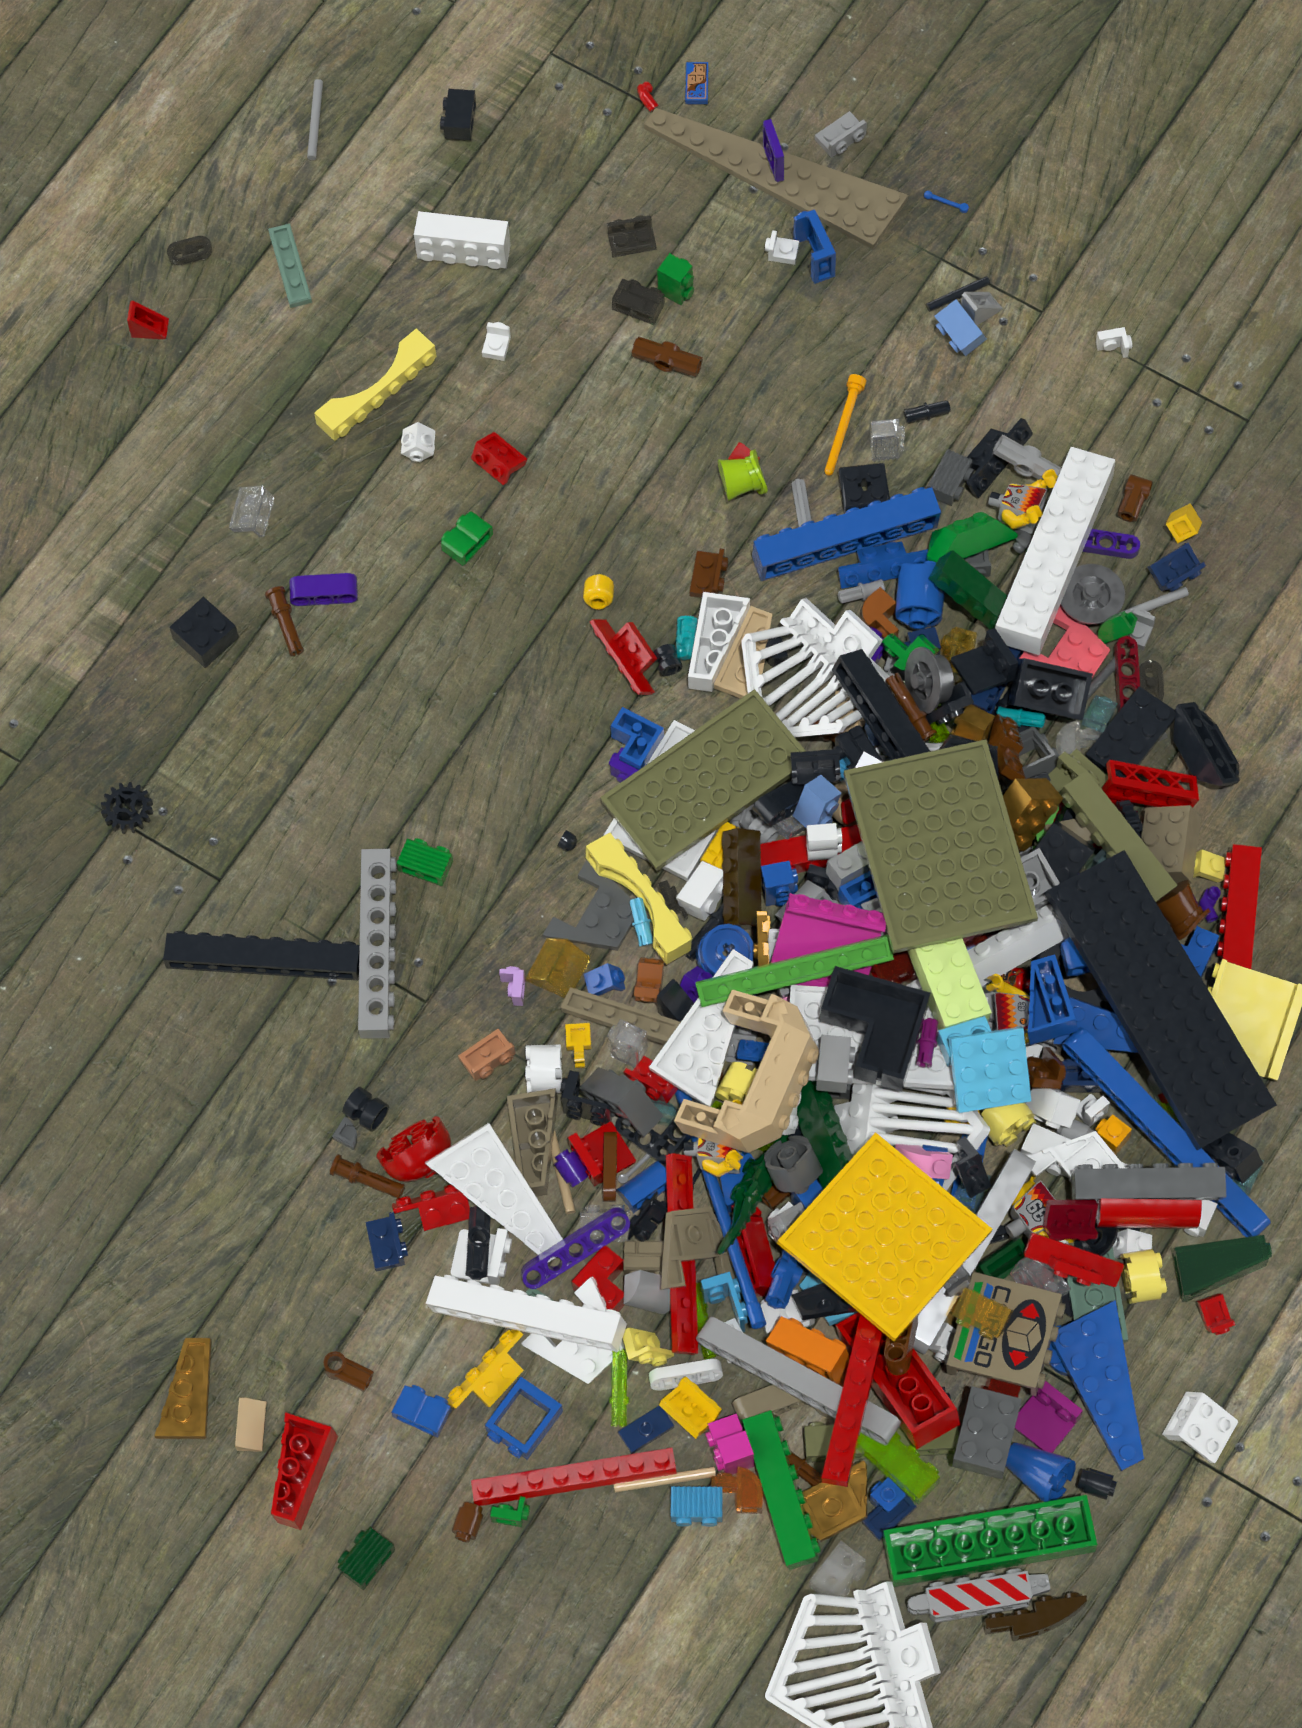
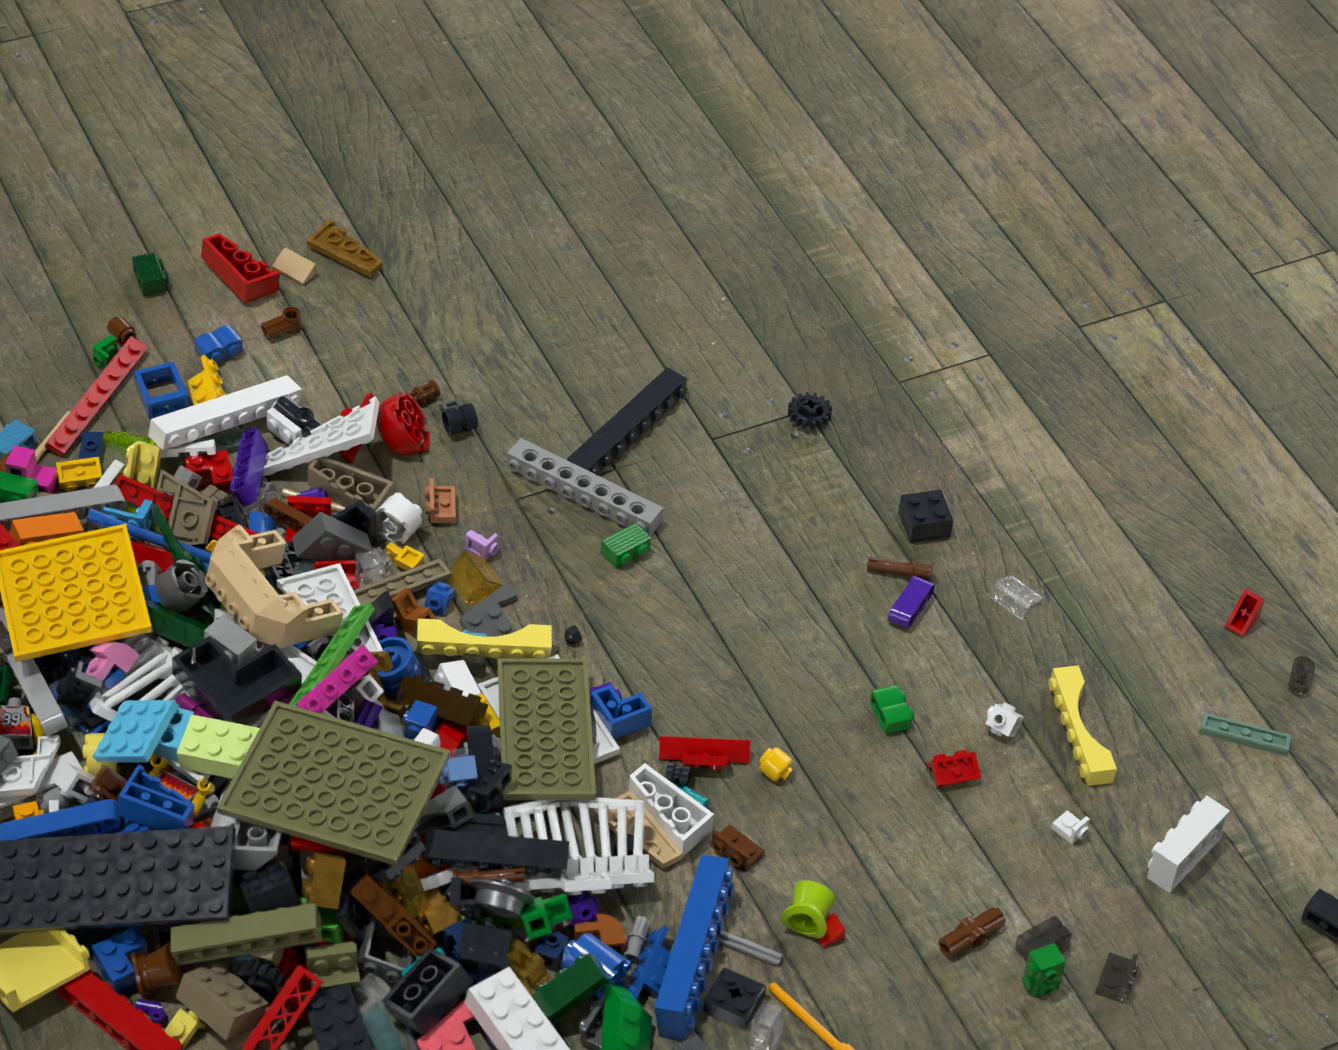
camera: 115 degrees right, 20 degrees down
dark blue bracket [366,1212,408,1271] -> none

